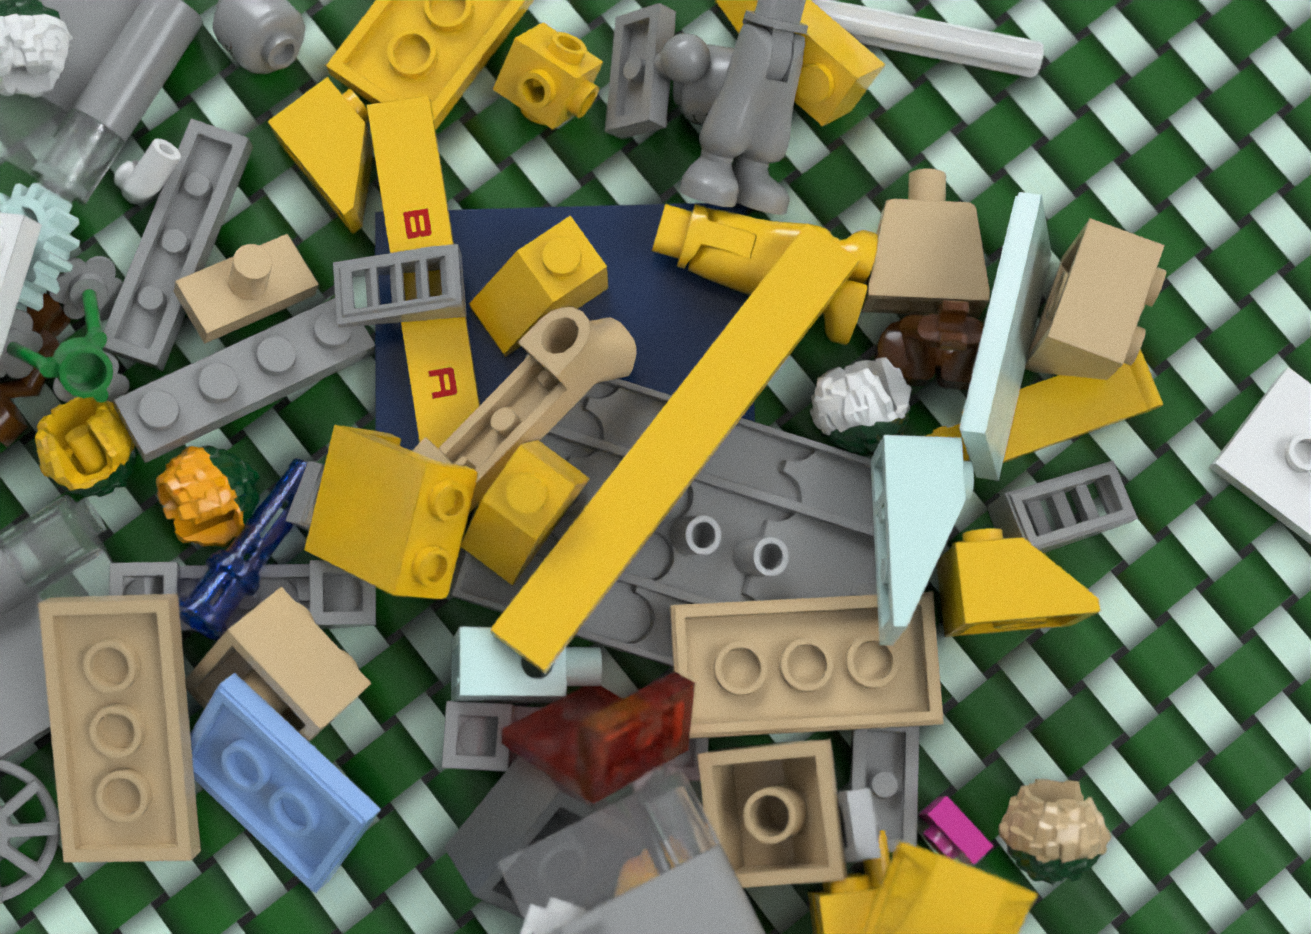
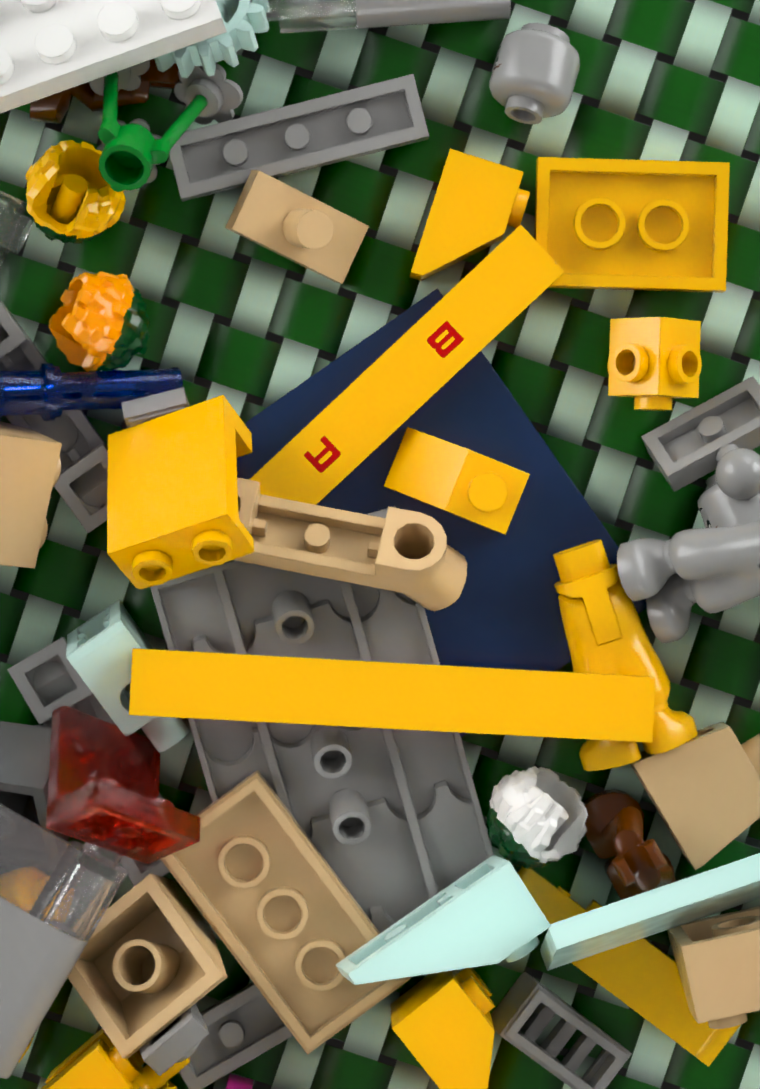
camera: 60 degrees right, 10 degrees up
white arm [114,139,181,205] -> none
light grey plate [114,298,375,463] -> none
light grey slope [333,244,467,328] -> none
yellow slope [460,440,590,585] -> none

